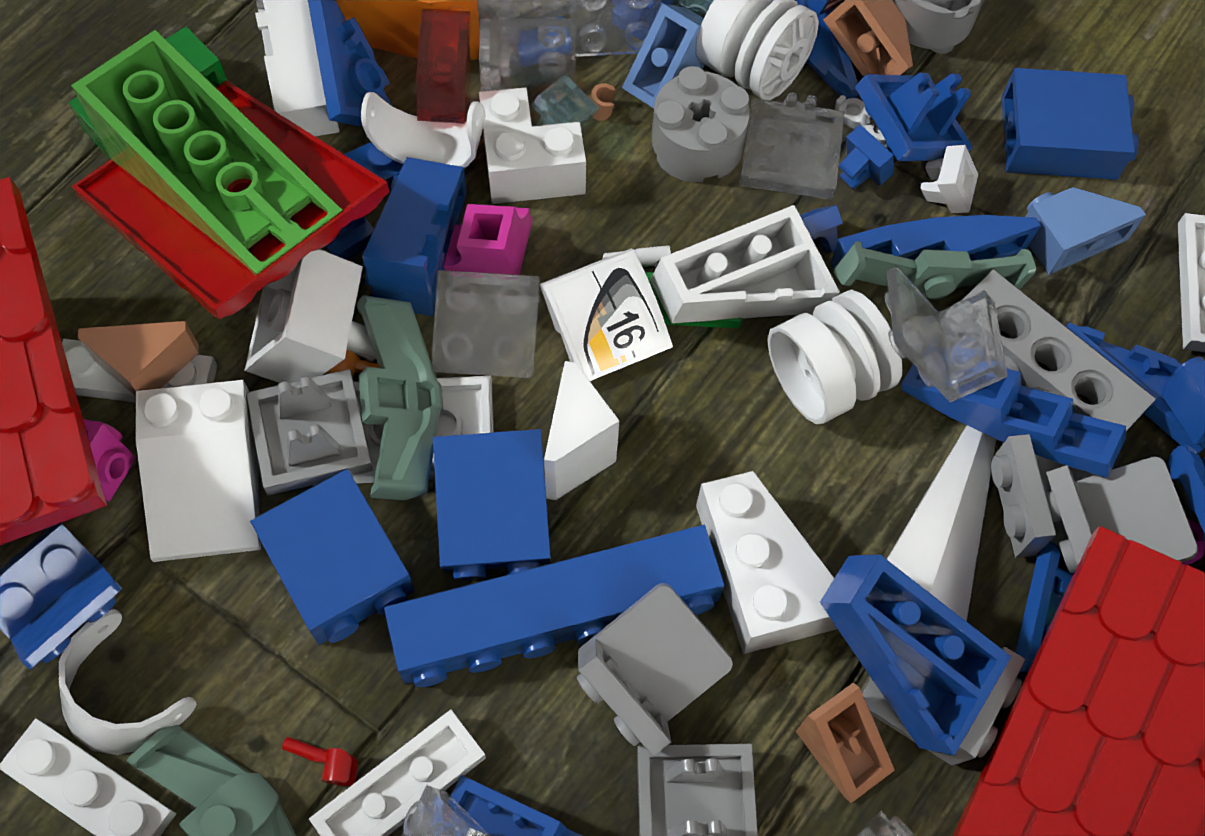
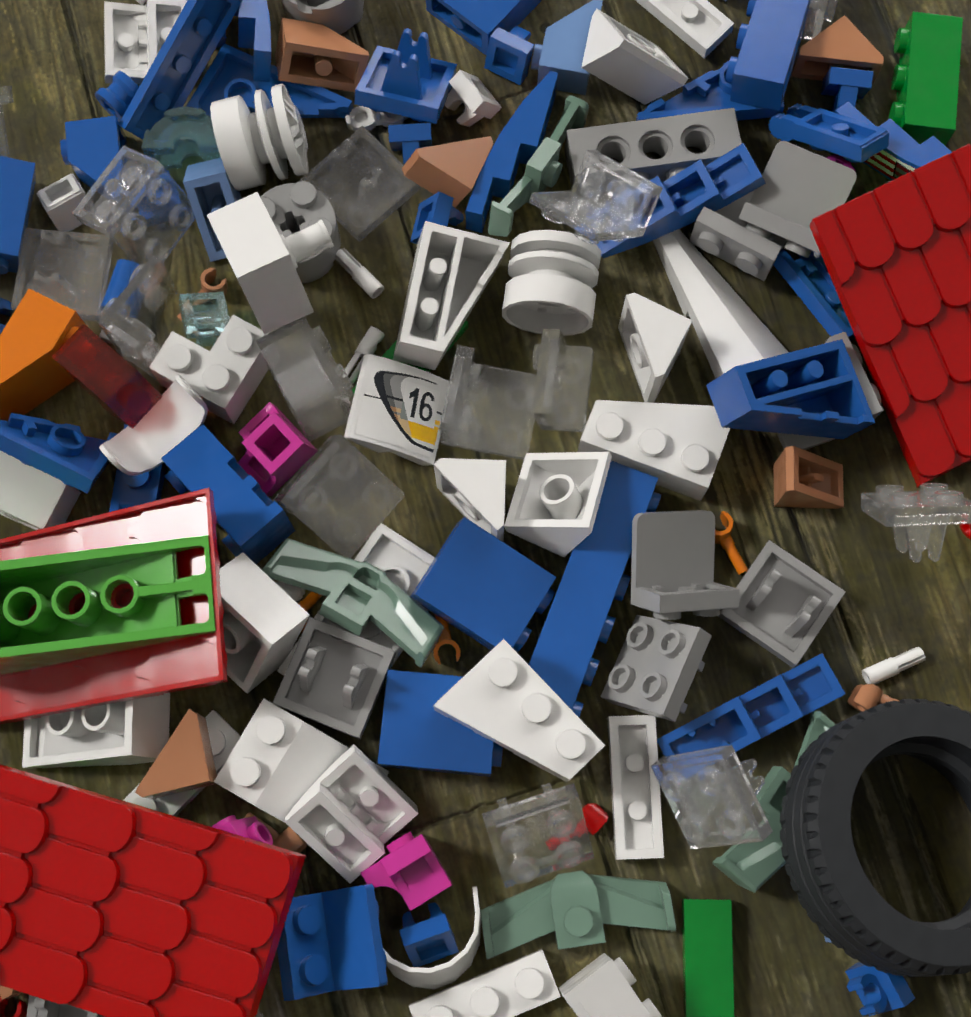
camera: 50 degrees left, 10 degrees up
none -> white slope [22,693,170,769]
none -> white brick [207,192,334,335]
none -> nougat hand [244,812,308,853]
none -> clear brick [256,316,354,442]
none -> white slope [285,744,419,883]
none -> white pin [335,248,384,299]
none -> dark pink brick [361,831,453,911]
none -> blue tile [399,903,459,967]
none -> nougat slope [402,136,494,208]
none -> orange hand [433,614,461,665]
none -> white wedge [433,639,605,782]
none -> clear bracket [439,345,543,460]
none -> clear plate [482,783,594,889]
none -> blue tile [484,26,534,85]
none -> white slope [504,452,612,557]
none -> clear bracket [527,328,594,432]
none -> white slope [581,9,689,105]
none -> light grey plate [601,615,712,722]
none -> white slope [618,293,692,403]
none -> orange hand [715,511,748,575]

